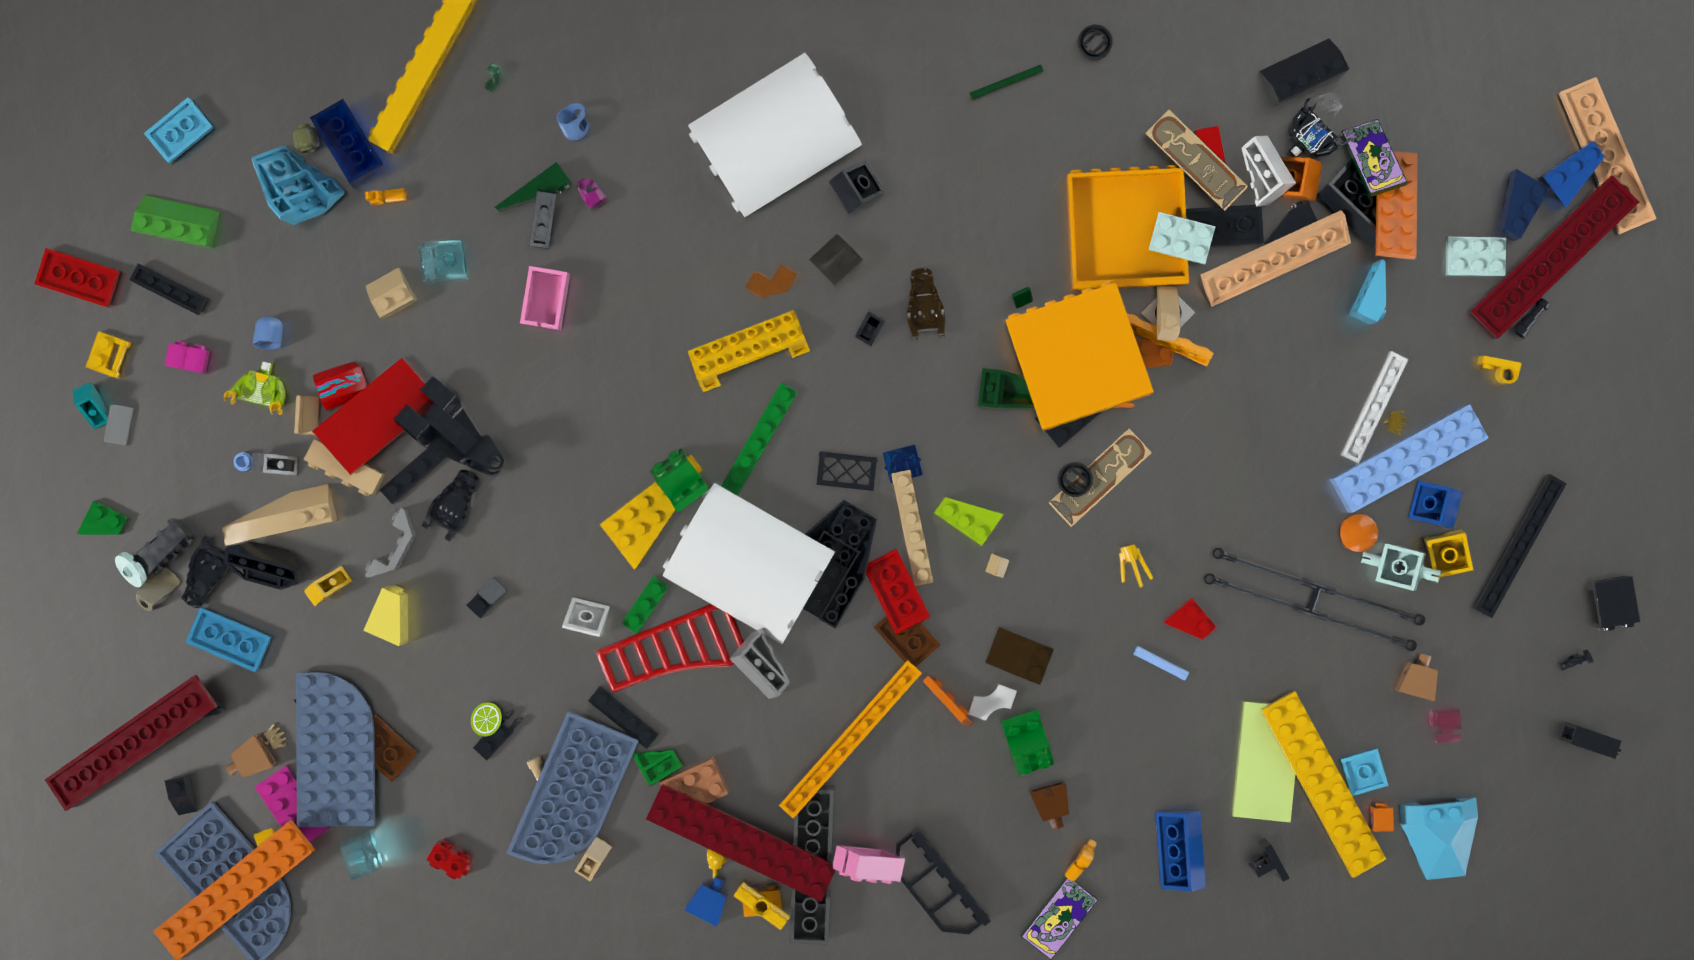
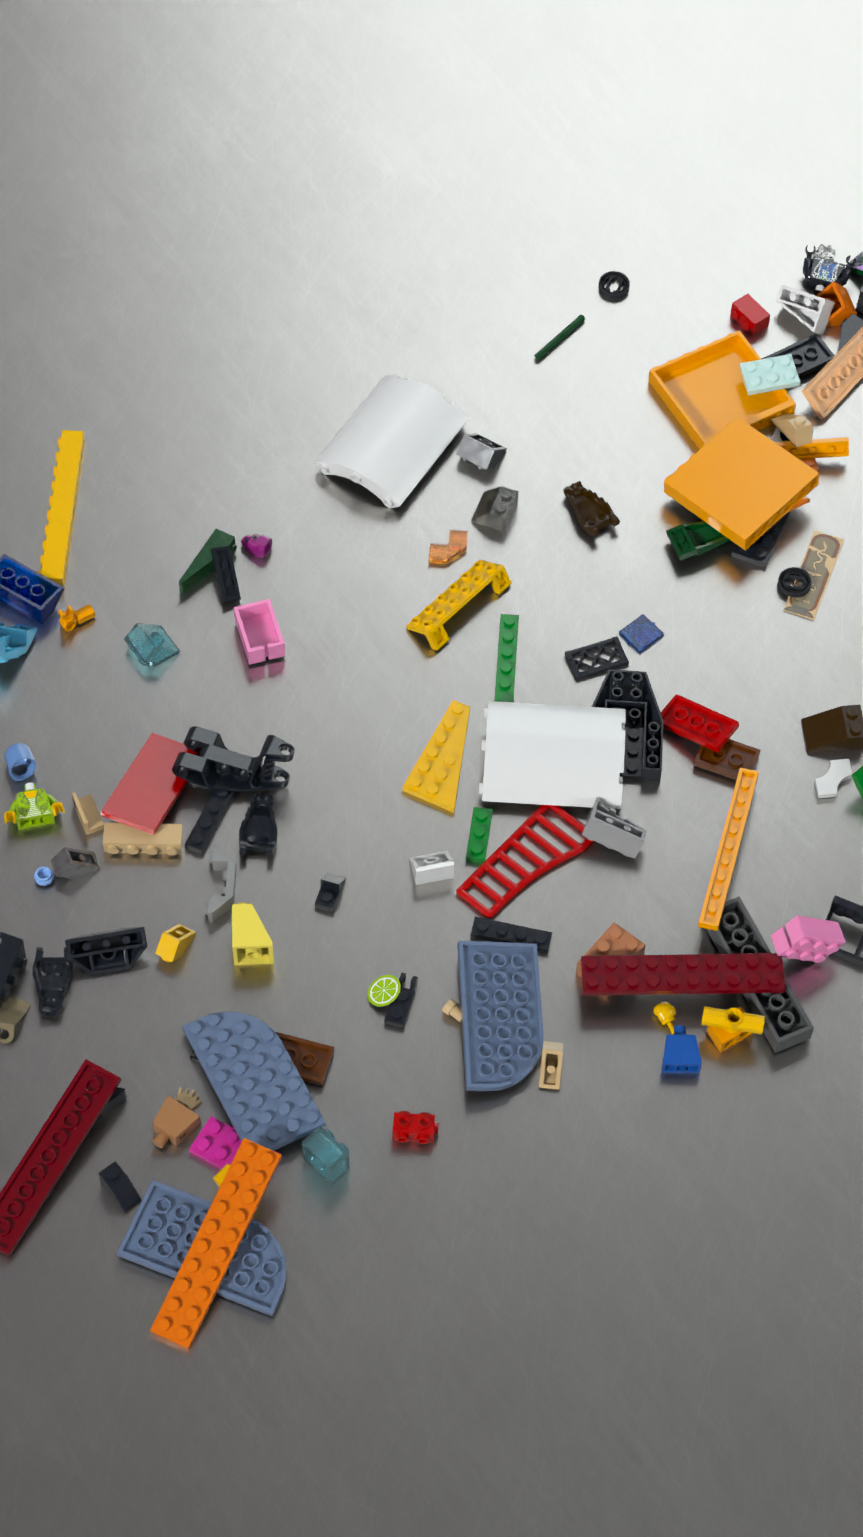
camera: 25 degrees left, 30 degrees down
dark azure plate [185,607,272,672] -> none
tan wedge [221,484,338,546] -> none
red slope [313,362,367,411] -> none
tan slope [366,268,418,319] -> none
clear green arm [483,63,501,92] -> none
medium blue helmet [557,103,589,140] -> none
green wing [632,750,683,787] -> none
green bracket [650,448,709,512] -> none
black slope [855,309,886,346] -> none
tan plate [891,470,933,586] -> none
orange wing [923,676,974,727] -> none
lime wedge [934,497,1004,546] -> none
tan slope [985,554,1010,578] -> none
dark green slope [1011,287,1033,308] -> none
sticker [1145,110,1248,211] -> none
black slope [1259,38,1349,106] -> none

